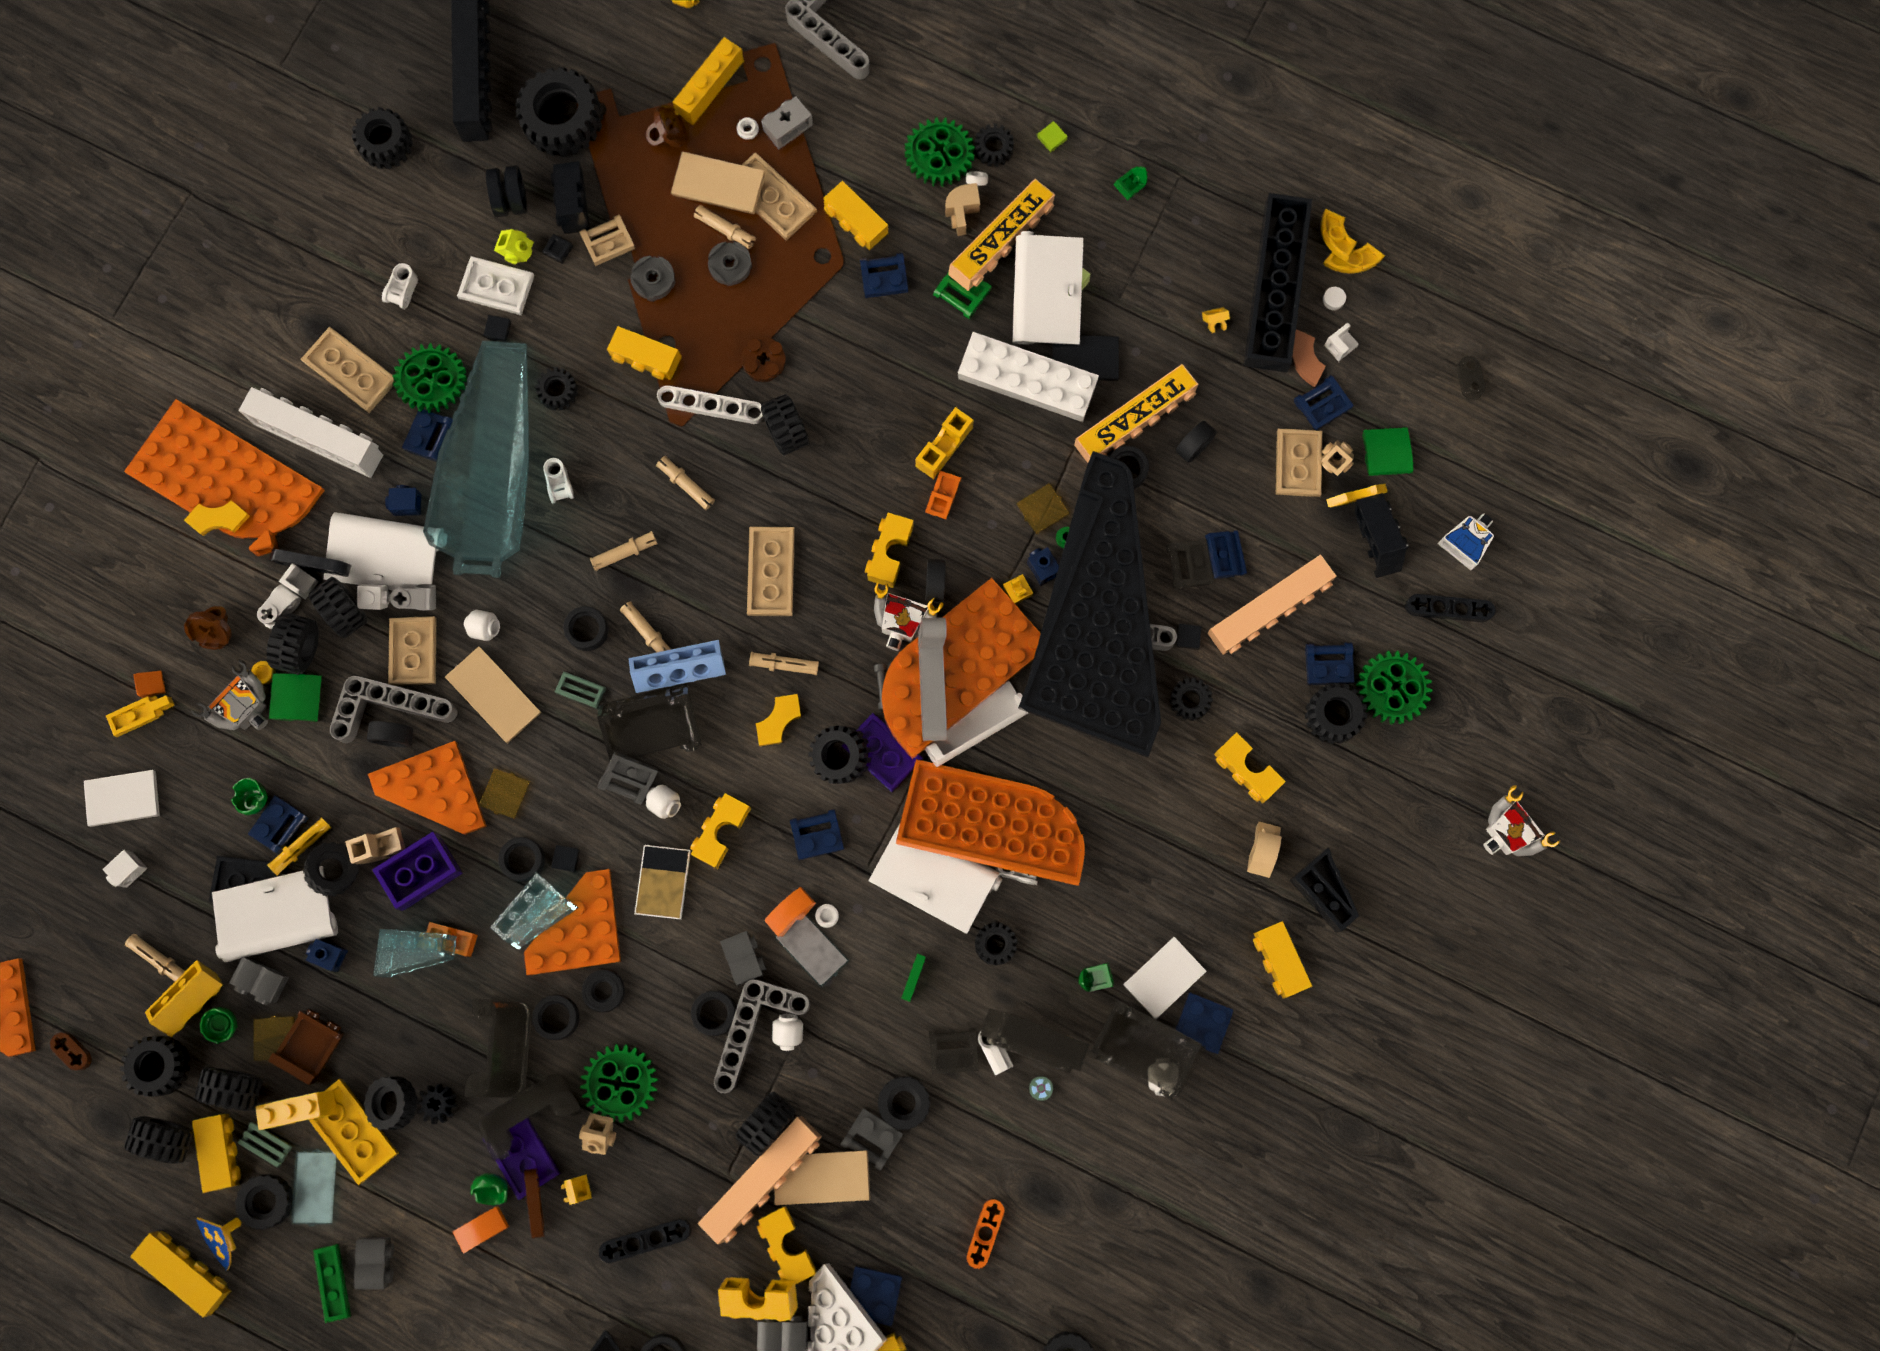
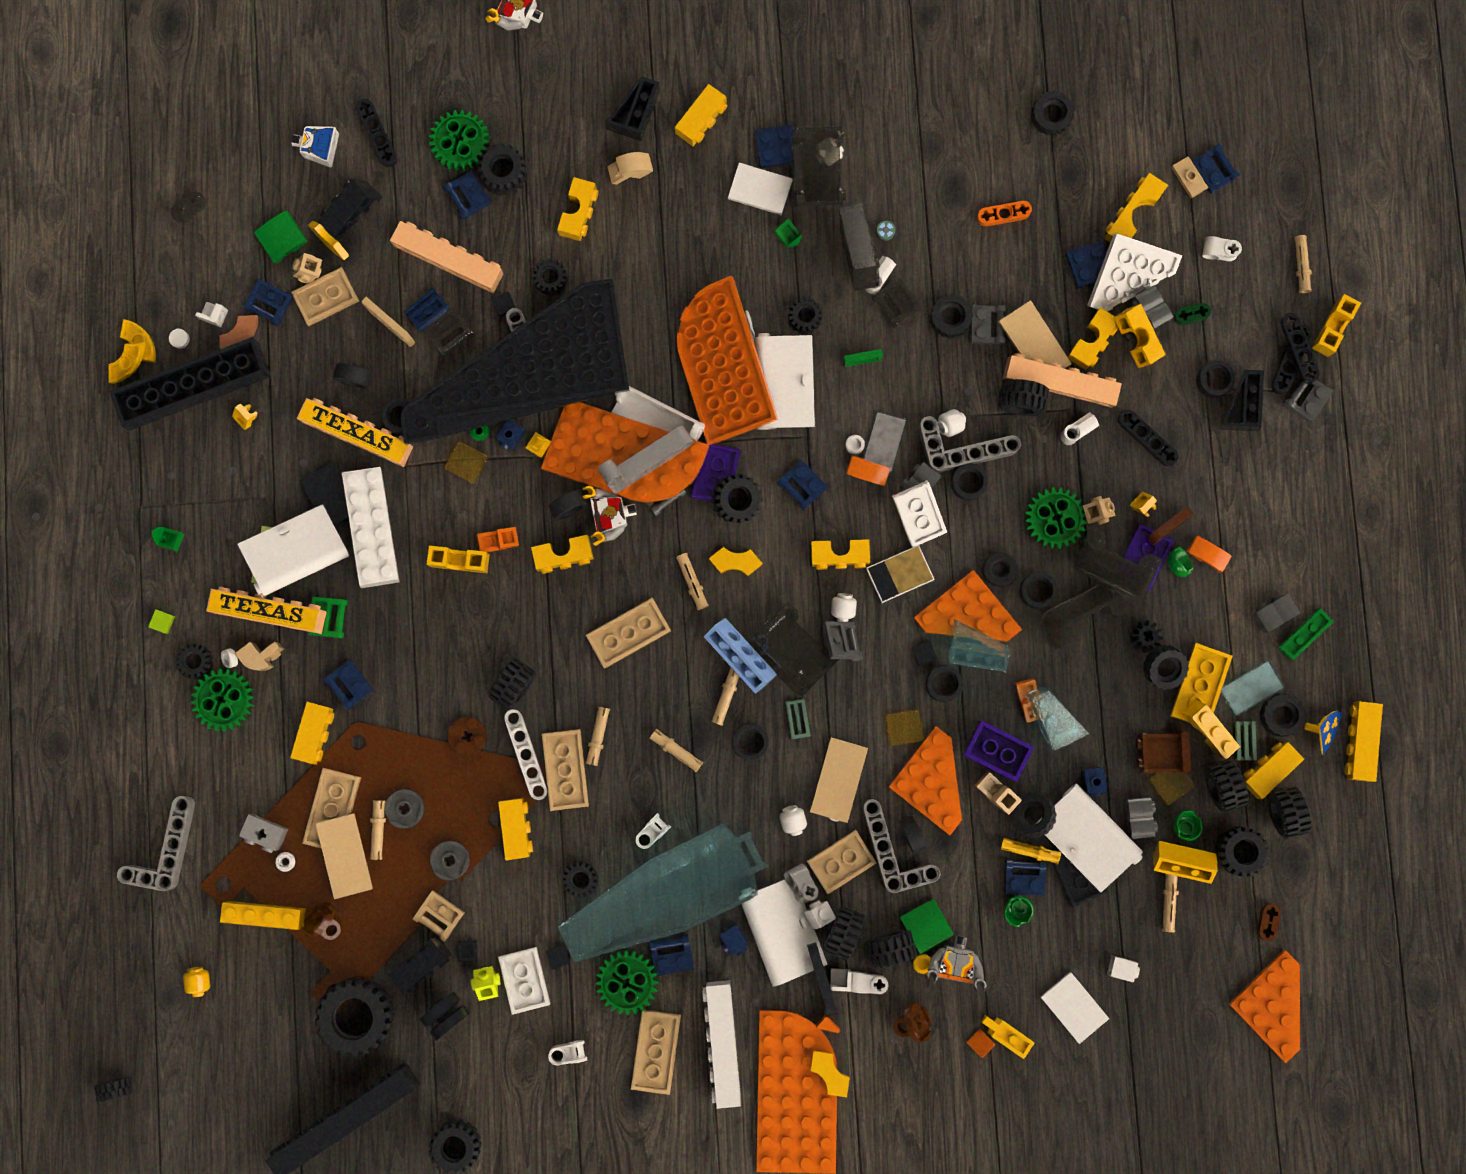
camera: 115 degrees left, 5 degrees up
none -> tan tile [362,297,415,347]
none -> tan tile [542,729,589,811]
none -> white tile [892,481,947,548]
none -> white piece [1060,412,1099,445]

